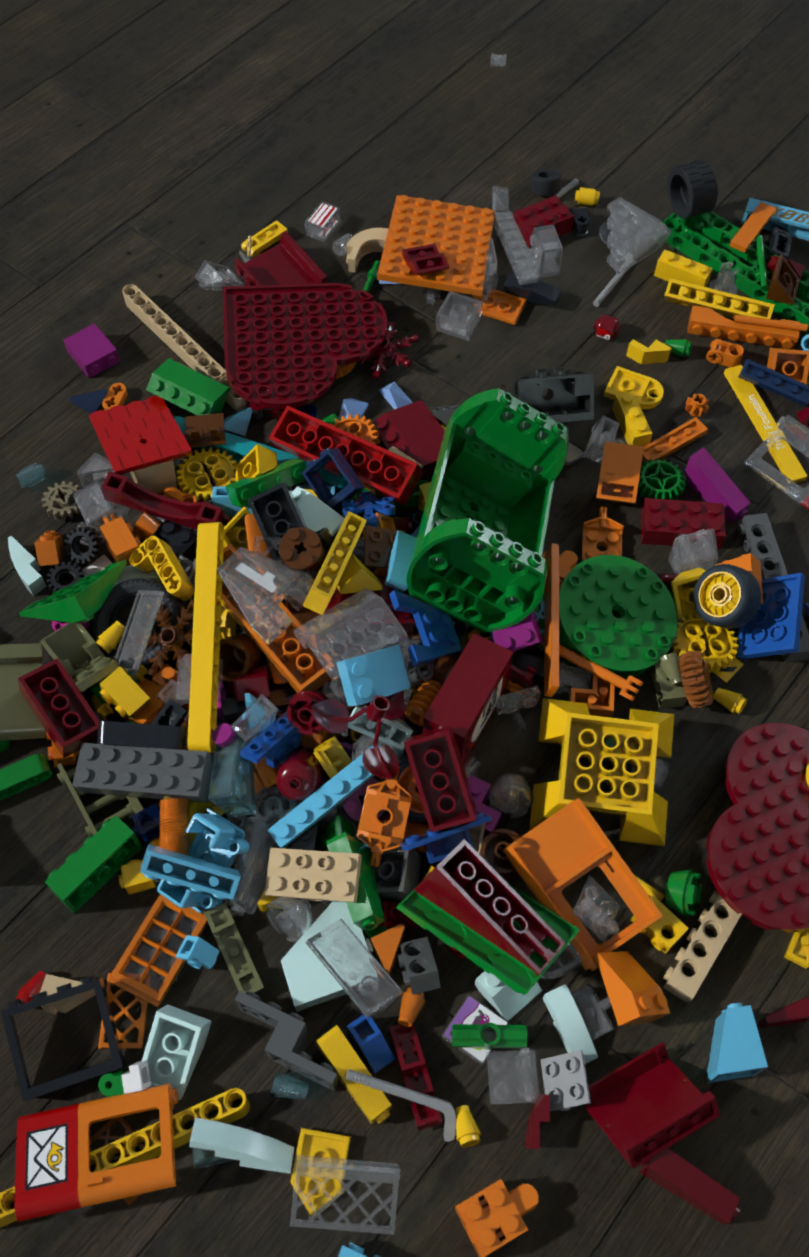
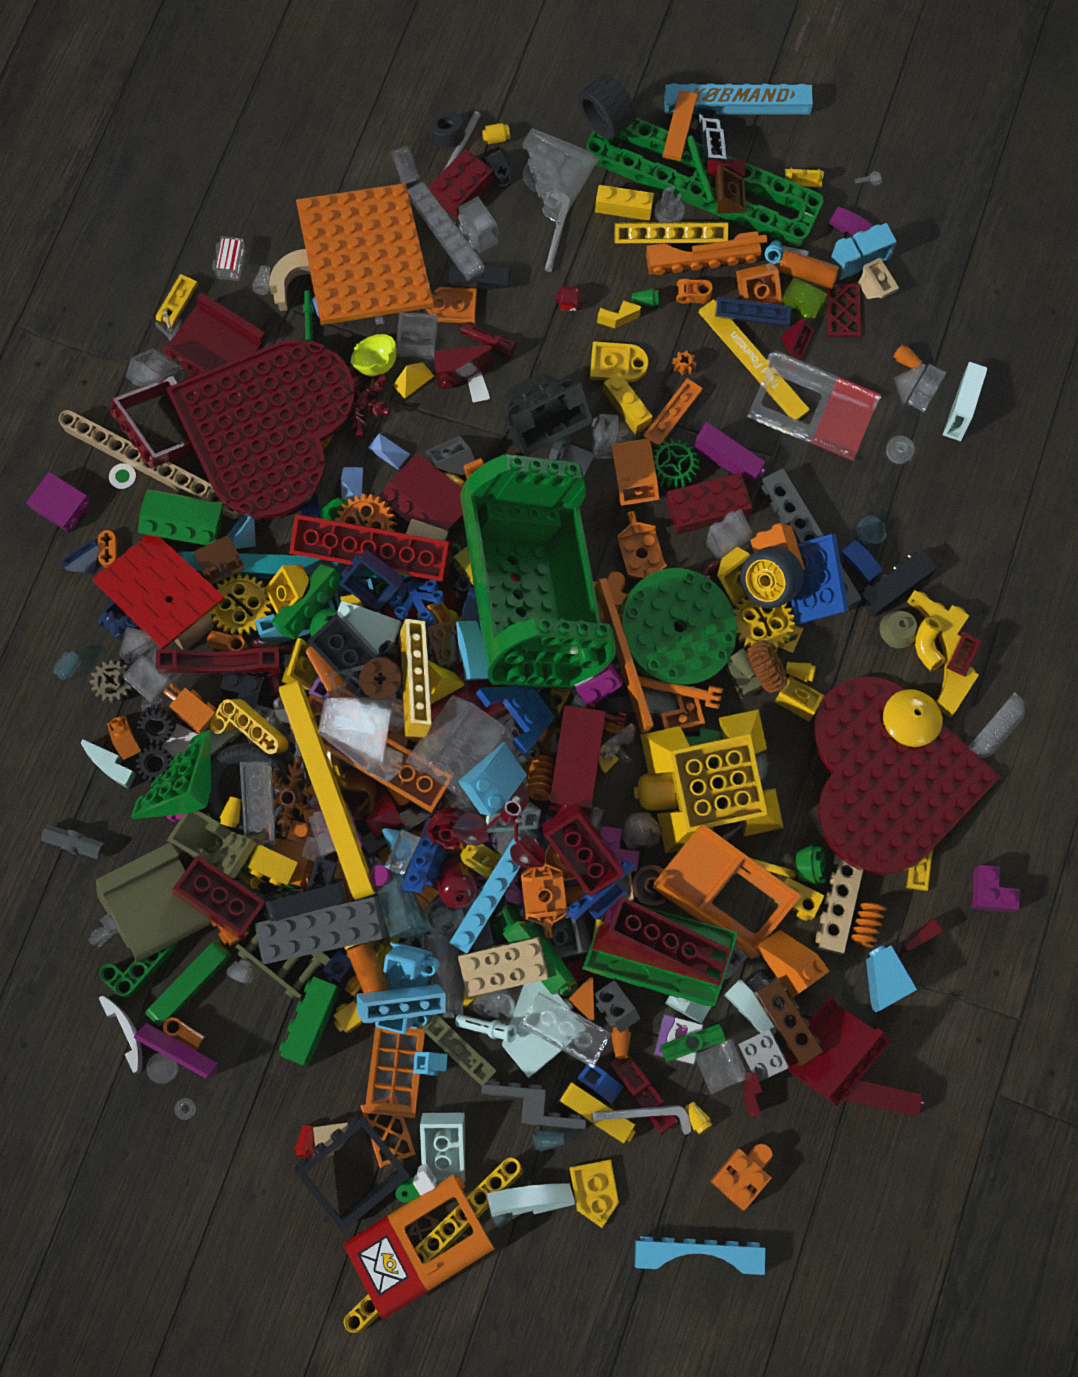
camera: 20 degrees left, 15 degrees up
orange piece [133,511,161,542] -> none
clear fence [290,1156,401,1235] -> none
dark red slope [402,244,450,275] -> none
clear piece [483,238,498,301] -> none
clear hinge [573,876,620,943] -> none
none -> dark blue hair [97,602,137,639]
none -> white sticker [109,464,136,489]
none -> dark red window [110,376,195,469]
none -> clear cone [226,959,254,985]
none -> neon yellow cylinder [350,334,397,377]
none -> yellow slope [393,362,435,400]
none -> dark red slope [434,345,492,389]
none -> light aqua pin [455,1014,517,1043]
none -> dark red pin [460,323,517,358]
none -> white sticker [468,371,490,402]
none -> yellow tile [599,746,619,774]
none -> yellow cylinder [634,772,679,811]
none -> reddish brown brick [753,979,823,1065]
none -> yellow slope [775,676,825,722]
none -> orange piece [850,902,886,948]

